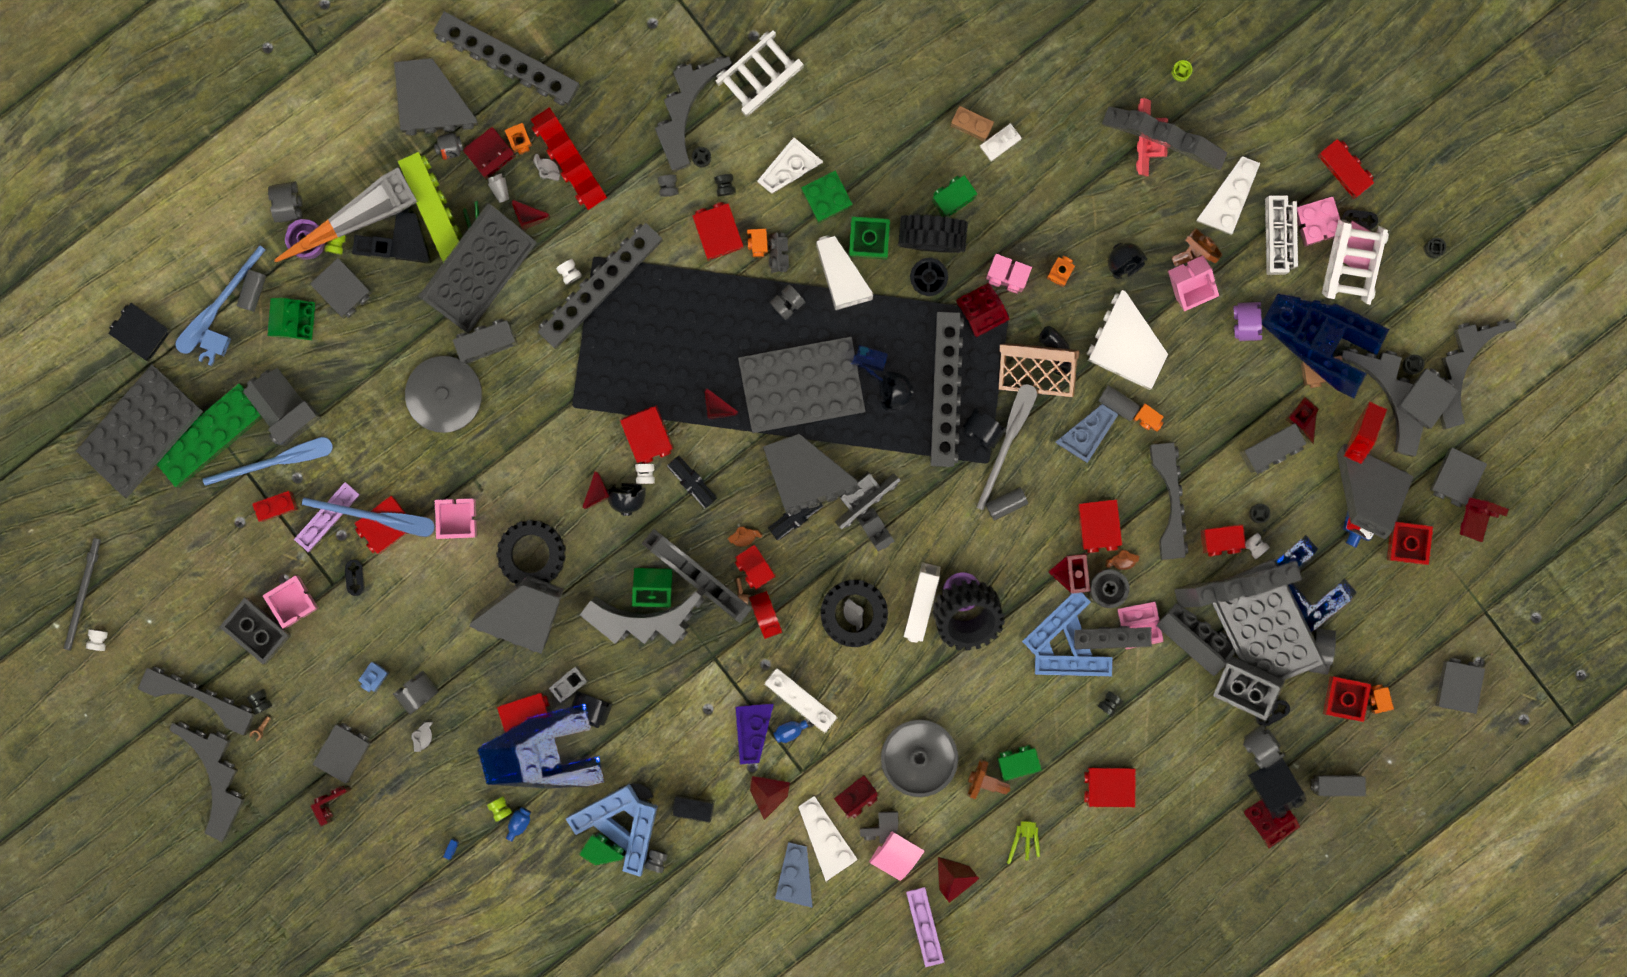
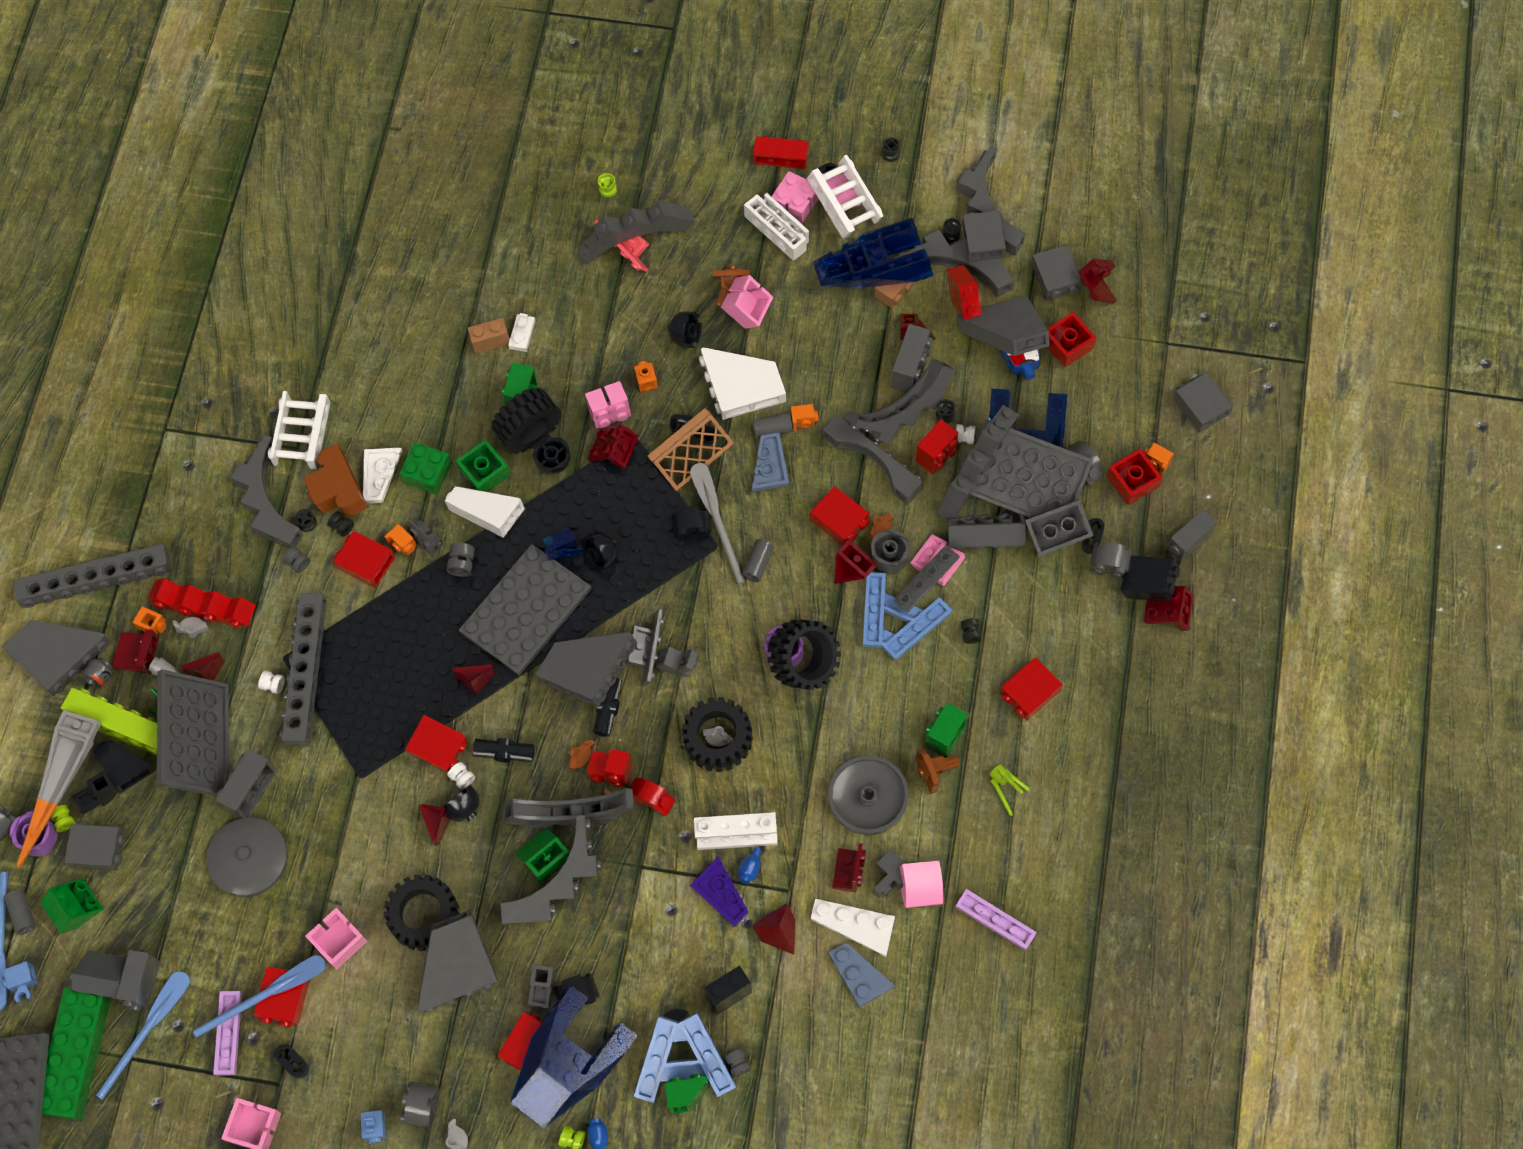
camera: 40 degrees left, 20 degrees down
red brick [252,491,298,522] -> none
white slope [904,562,941,642] -> none
dark grey brick [930,312,964,467] -> none
dark red slope [938,857,979,903] -> none
white wing [1196,156,1260,235] -> none
medium lavender brick [1234,302,1262,341] -> none
none -> dark orange brick [304,443,369,516]
none -> dark grey arch [844,359,956,443]

